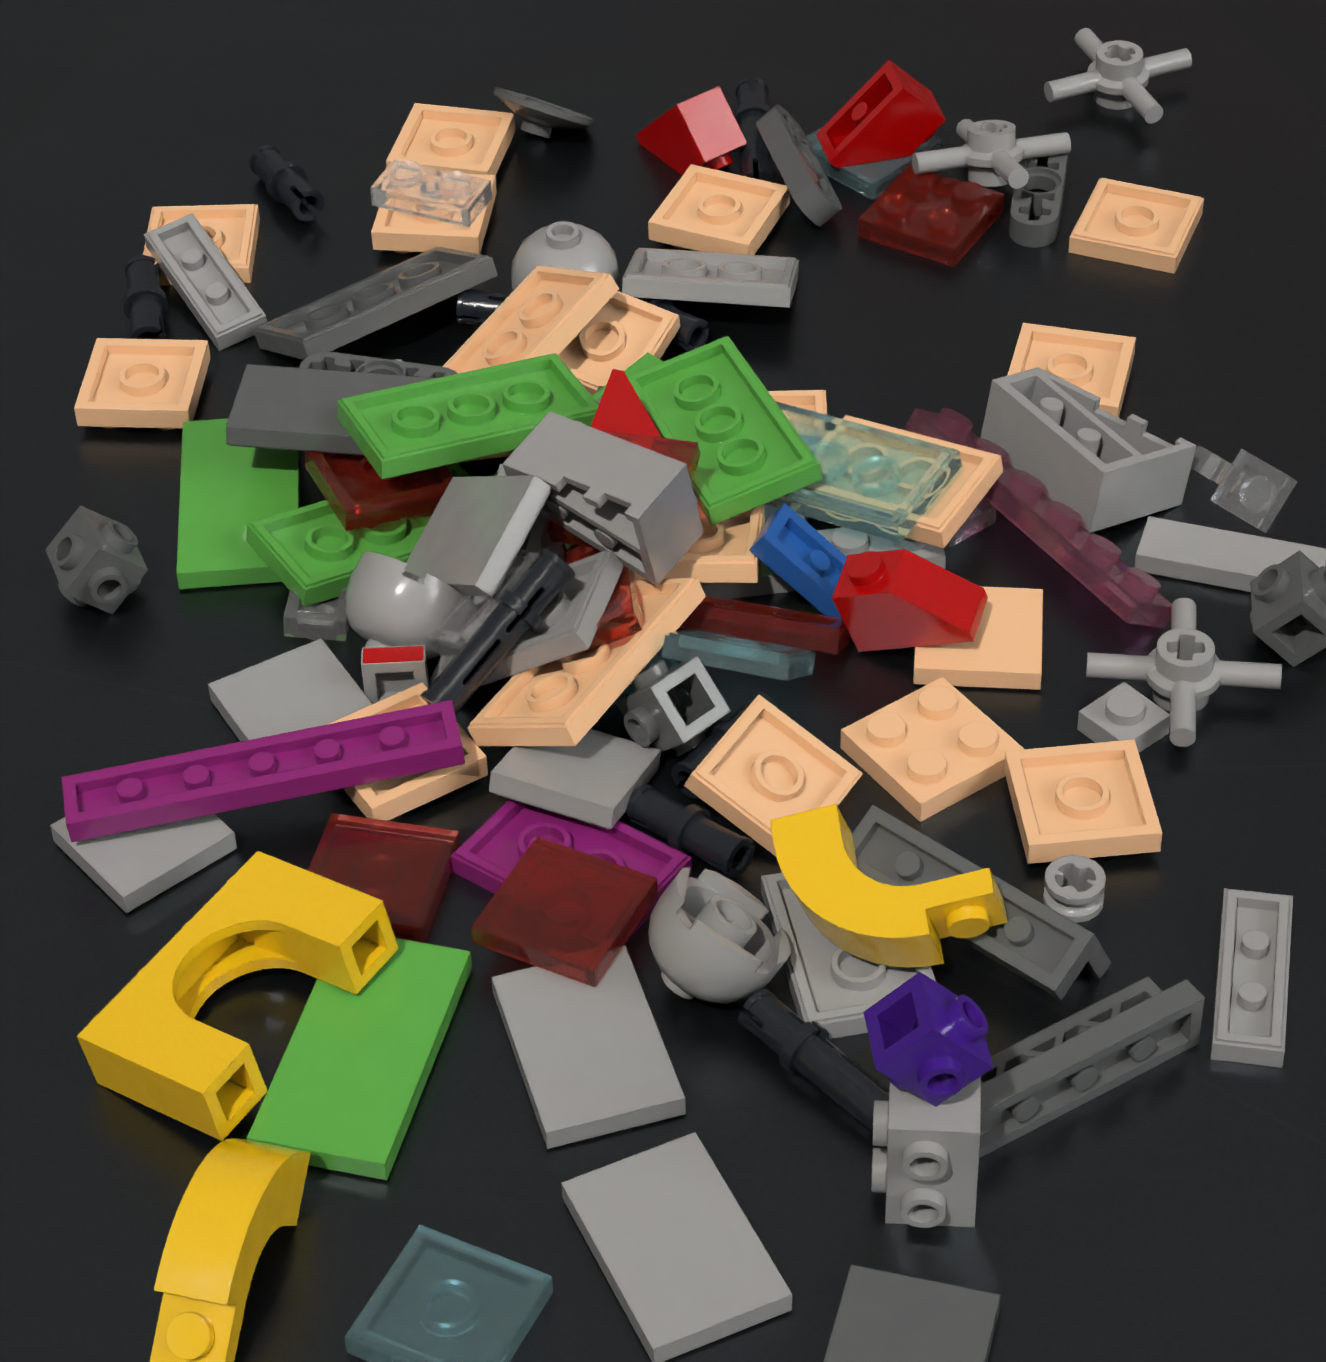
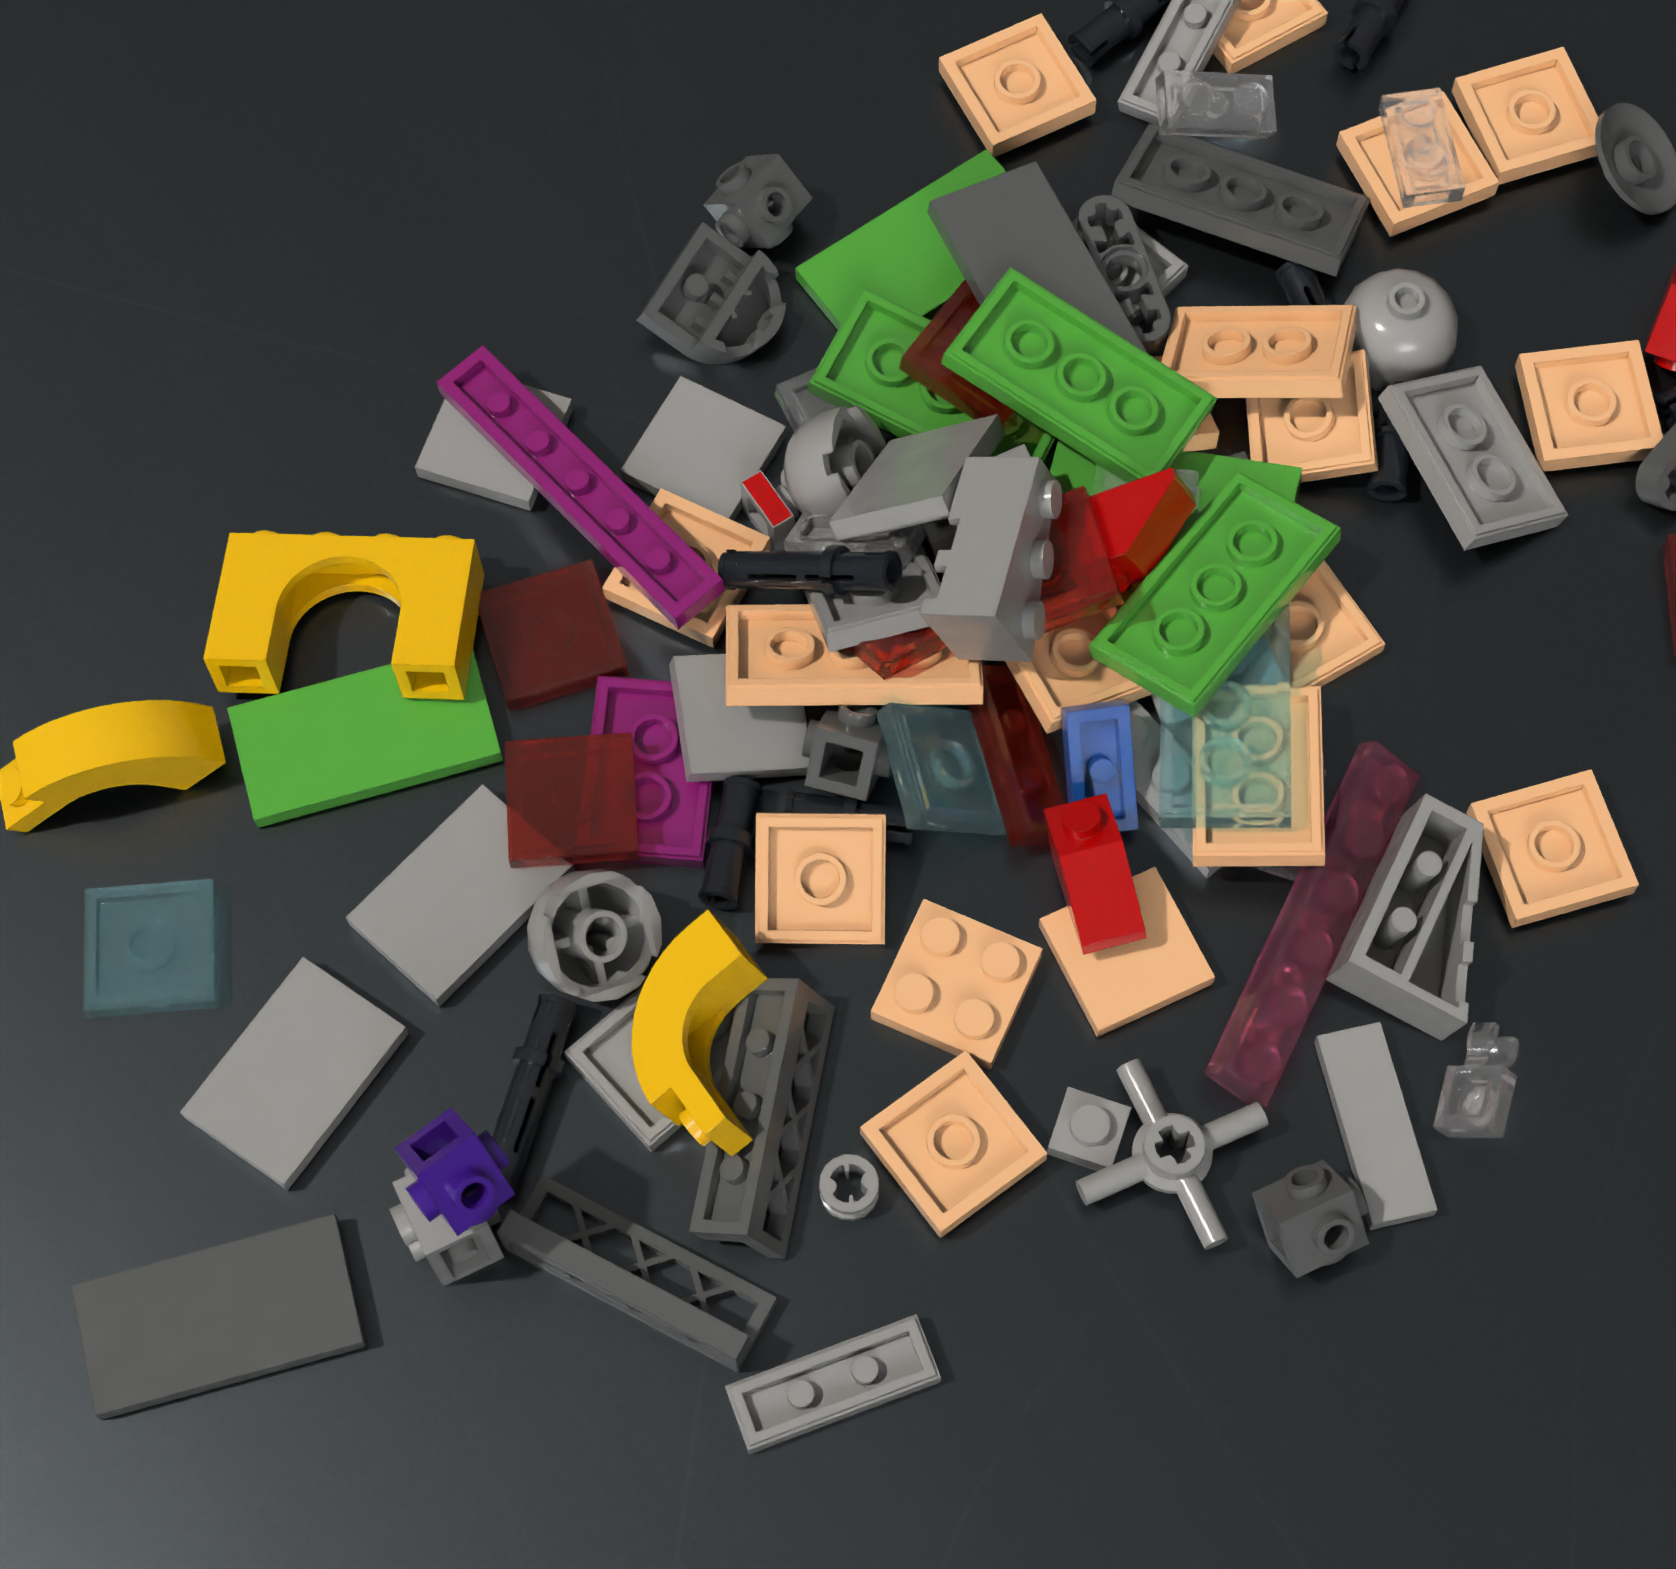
camera: 60 degrees right, 25 degrees up
none -> dark grey slope [636,222,786,365]
none -> clear plate [1155,70,1277,139]

